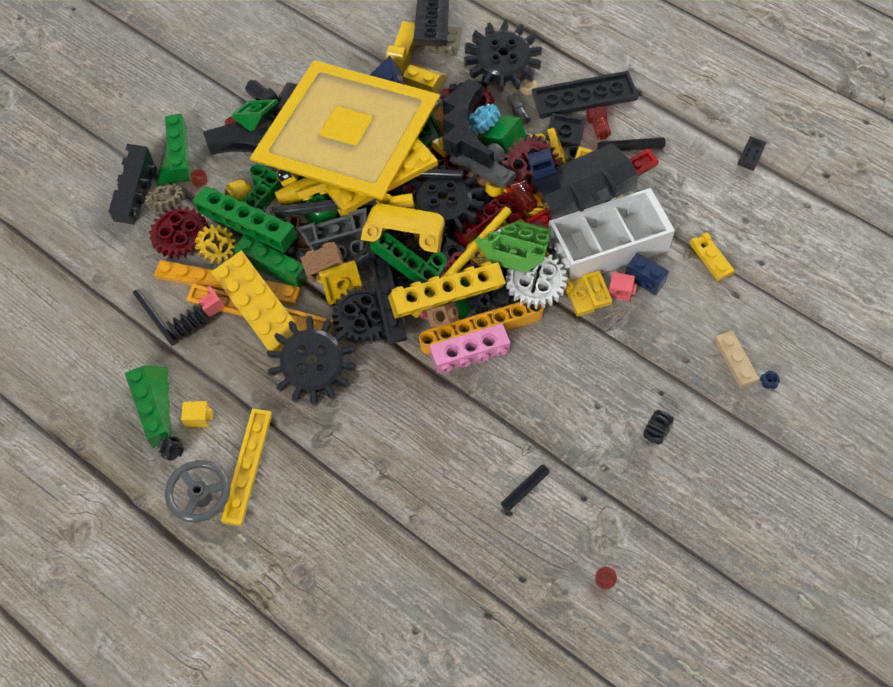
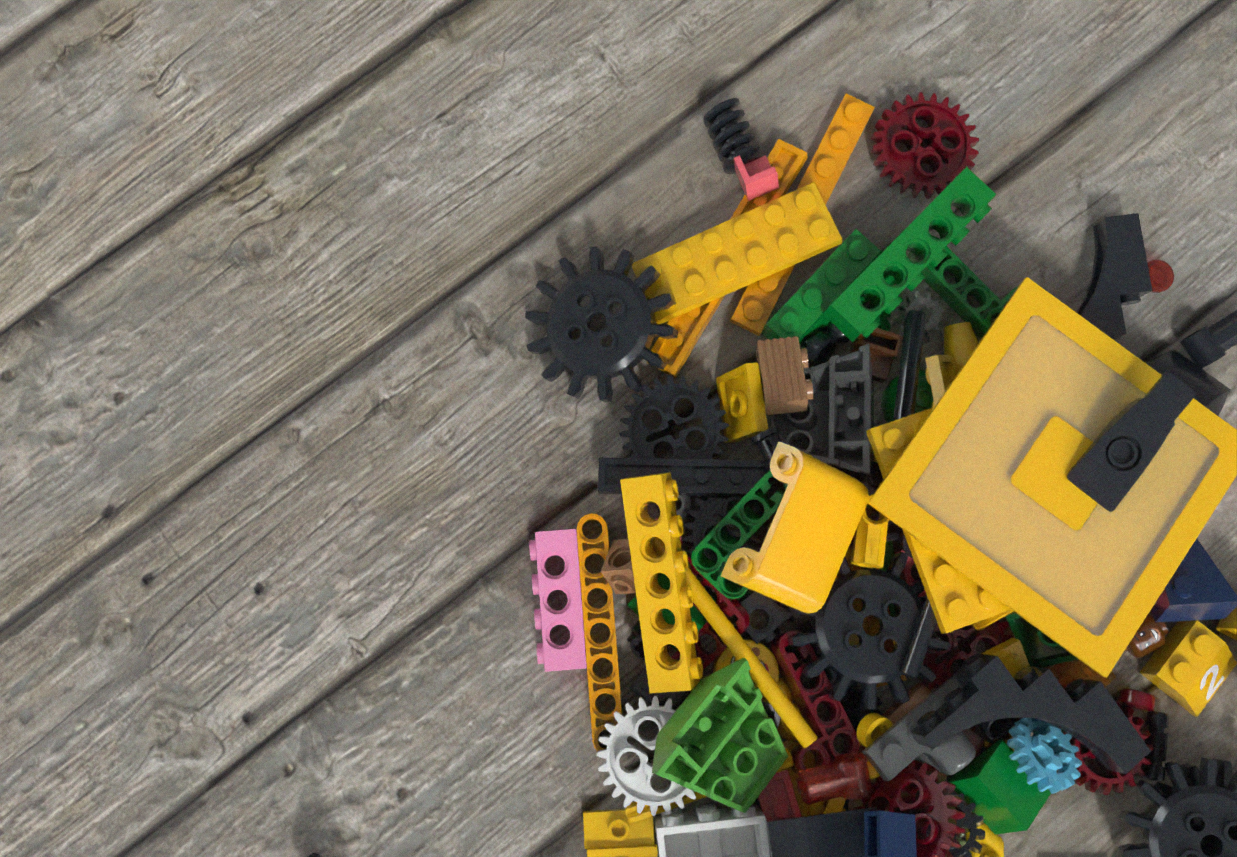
camera: 100 degrees right, 20 degrees up
black wedge [108,144,157,225] -> none
green wedge [125,366,172,448] -> none
black bar [133,289,178,346] -> none
dark tan gear [145,183,185,213] -> none
green wedge [156,113,192,186] -> none
black gear [157,436,184,461] -> none
dark grey piece [164,460,231,523] -> none
yellow brick [181,401,213,428] -> none
clear red bush [190,169,208,187] -> none
yellow gear [195,224,235,264] -> none
yellow plate [221,408,272,527] -> none
yellow head [224,179,252,202] -> none
green slope [231,99,278,131] -> none
black axle [501,465,549,511] -> none
dark grey pin [507,93,531,125] -> none
clear red tile [595,567,617,590] -> none
none -> black piece [1066,373,1196,512]

